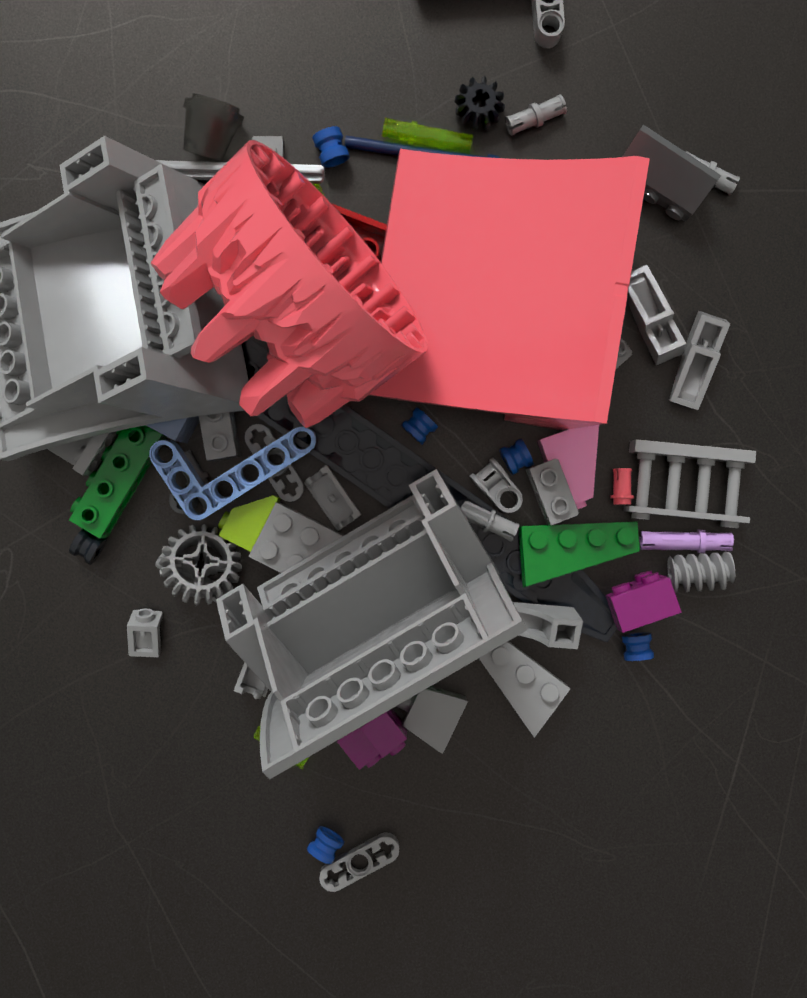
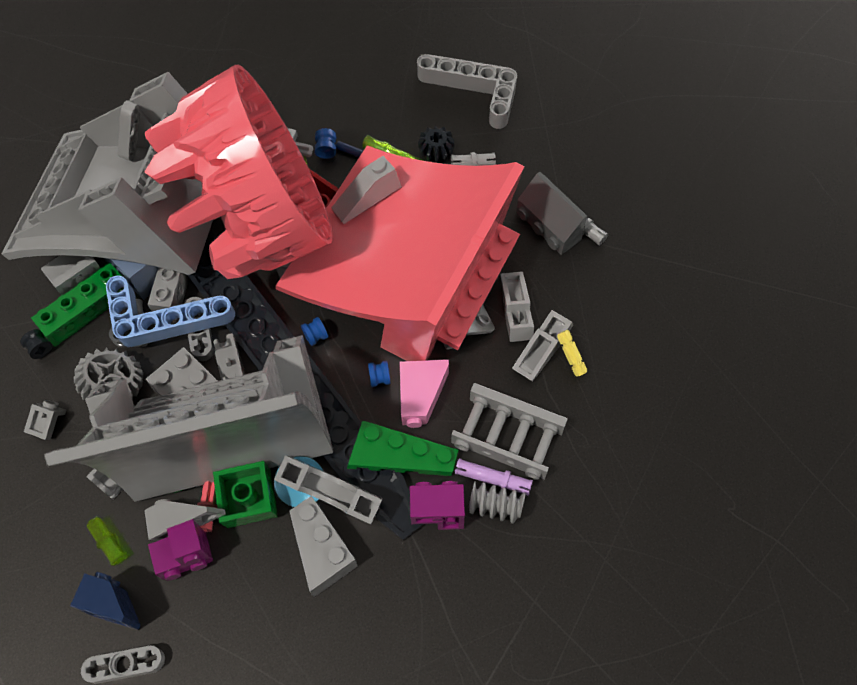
camera: 20 degrees right, 25 degrees down
lime slope [218,495,281,552] -> none
blue wheel [307,826,345,864] -> none
light grey torso [396,686,468,754] -> none
light grey axle [460,501,519,542] -> none
light grey piece [469,457,523,514] -> none
light grey bracket [526,459,579,525] -> none
coral pin [610,468,634,505] -> none
blue wheel [621,632,654,661] -> none
none -> dark blue slope [70,572,140,630]
none -> light grey beam [118,100,140,161]
none -> slope [331,156,402,224]
none -> light yellow axle [557,330,587,376]

